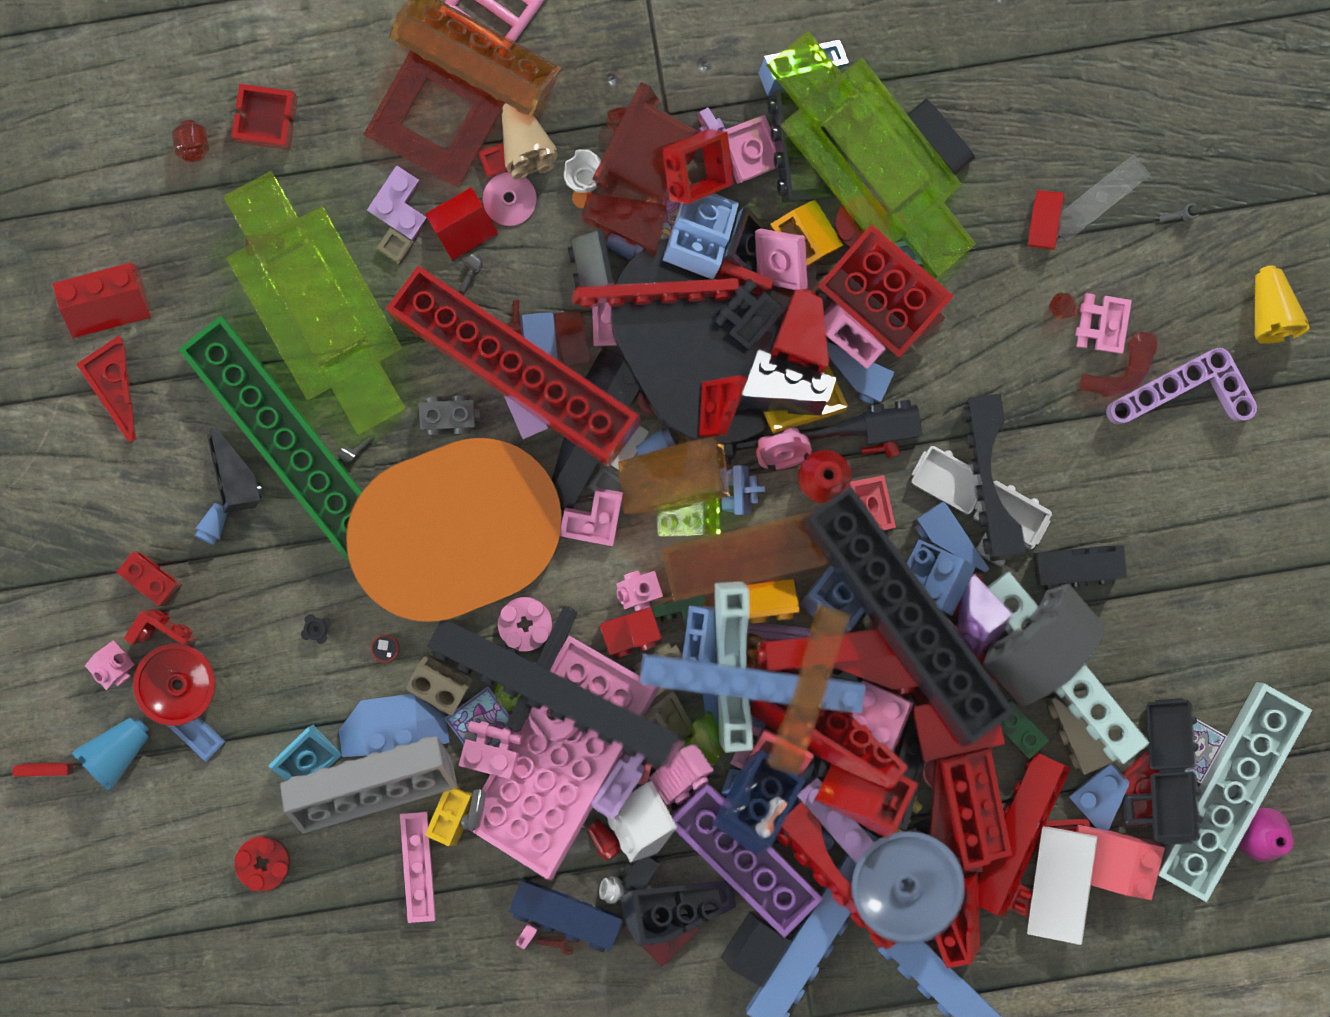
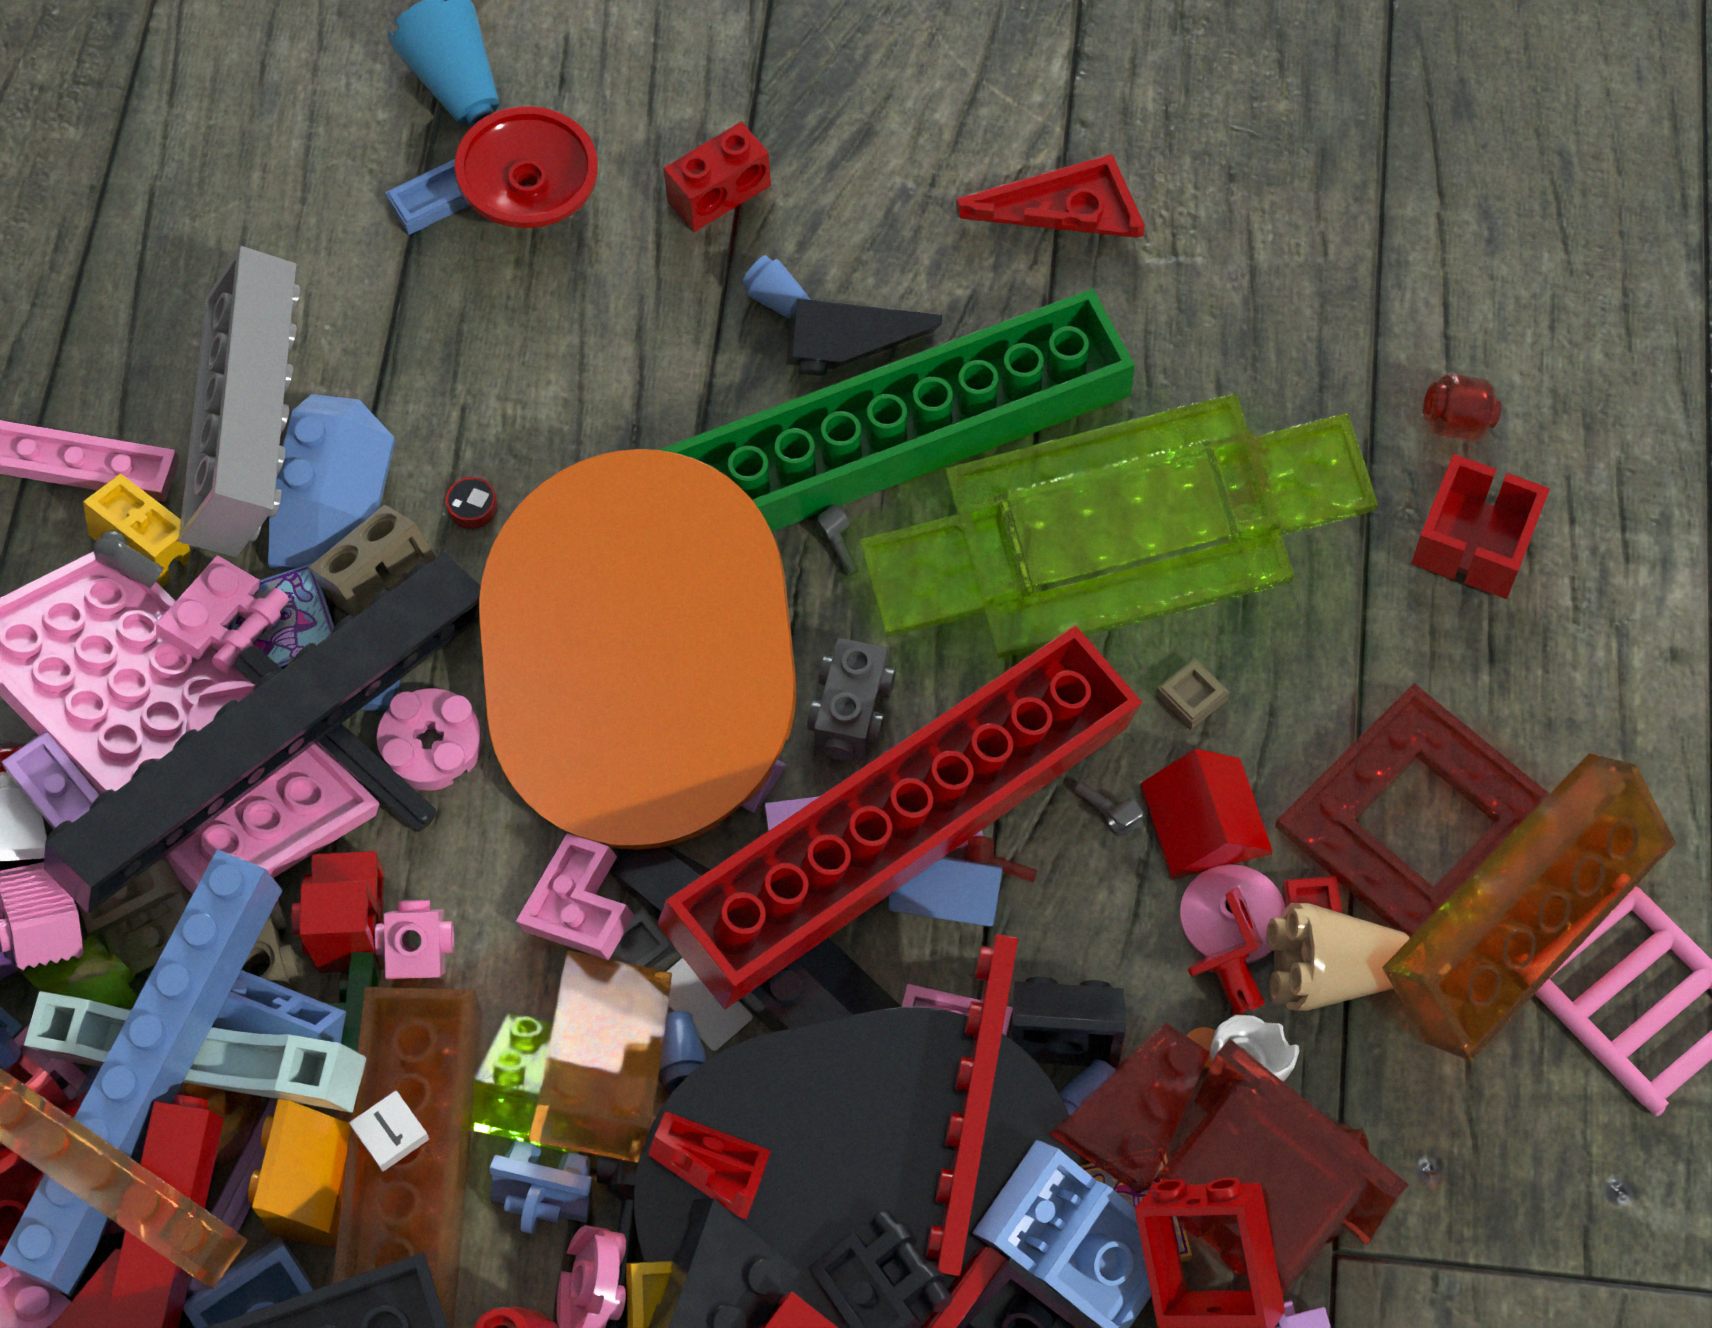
camera: 110 degrees right, 25 degrees down
red slope [52,262,152,339] -> none
bright pink brick [85,640,135,690] -> none
red bracket [123,608,197,646] -> none
red plate [234,836,290,891] -> none
medium azure slope [269,725,342,781] -> none
black plate [301,614,331,644] -> none
lavender plate [367,165,427,241] -> none
clear red slope [554,309,591,367] -> none
none -> white tile [349,1090,430,1172]
none -> red bracket [1188,887,1266,1016]

